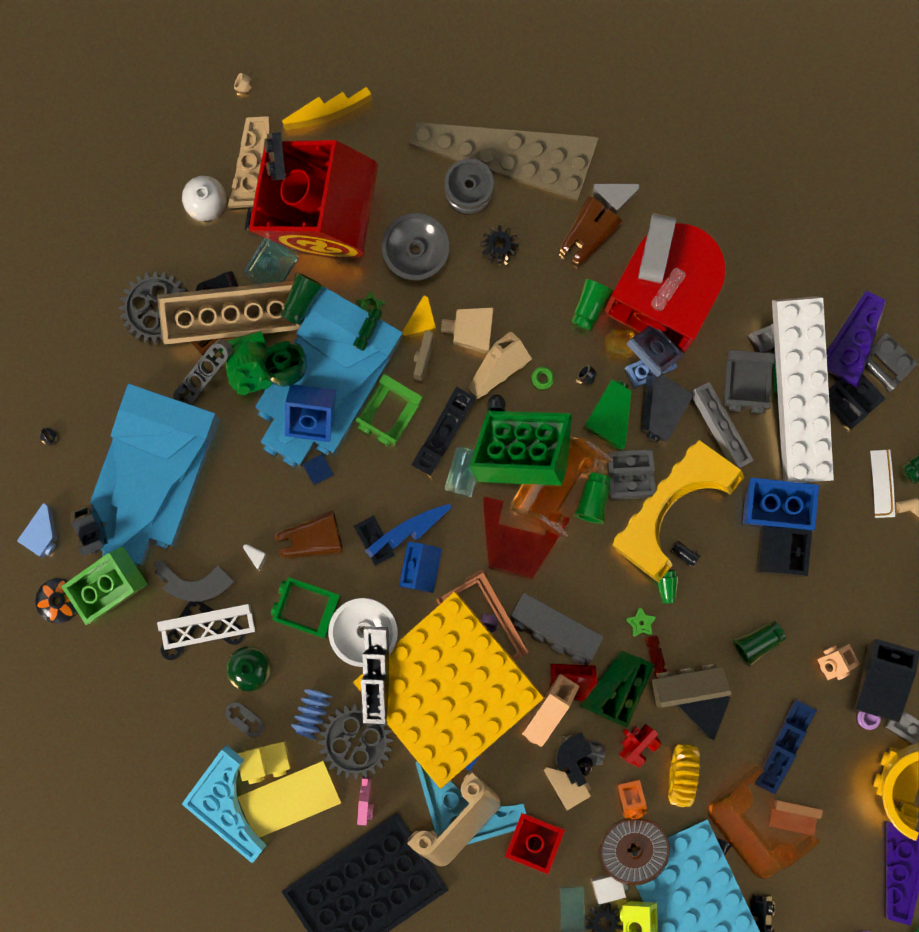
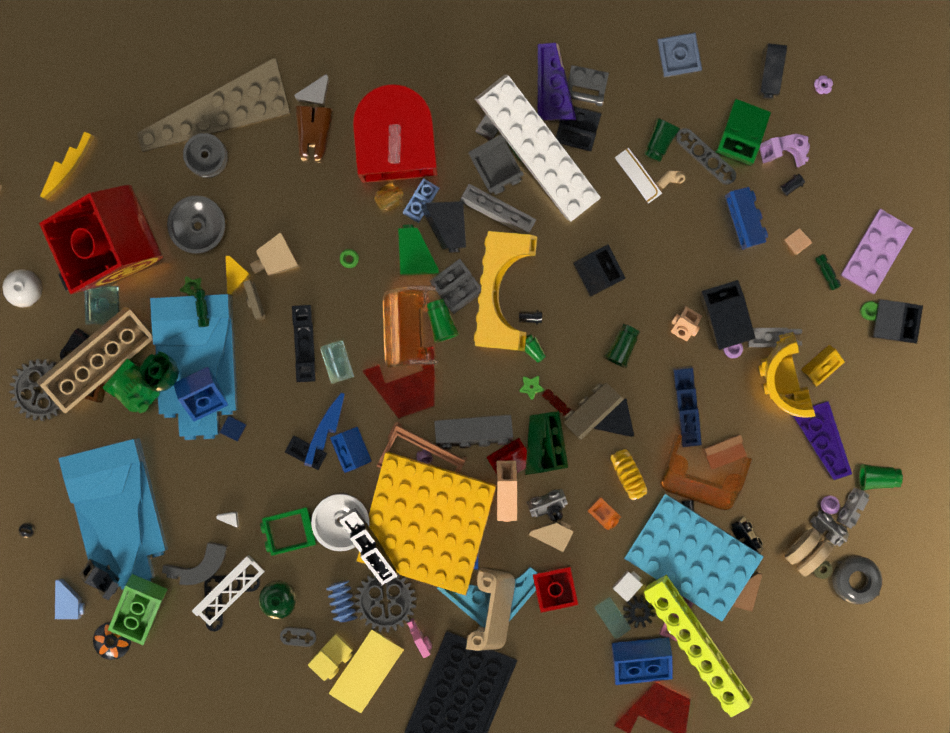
camera: 30 degrees left, 5 degrees up
dark grey beam [173,339,232,405] -> none
medium azure plate [182,745,267,863] -> none
tan wing [228,116,270,208] -> none
black plate [264,132,286,181] -> none
reddish brown piece [275,510,343,558] -> none
dark green plant [280,272,325,325] -> none
bright green panel [356,374,423,446] -> none
tan slope [468,332,532,399] -> none
green slope [469,411,572,486] -> none
black gear [480,225,519,264] -> none
black hinge [487,394,506,411] -> none
black brick [555,732,592,787] -> none
green plant [572,279,614,331] -> none
black hinge [577,364,597,384] -> none
piece [600,818,670,885] -> none
red hips [618,724,662,768] -> none
sand blue tile [627,326,685,377] -> none
light grey beam [638,213,676,283] -> none
blue slope [742,478,819,531] -> none

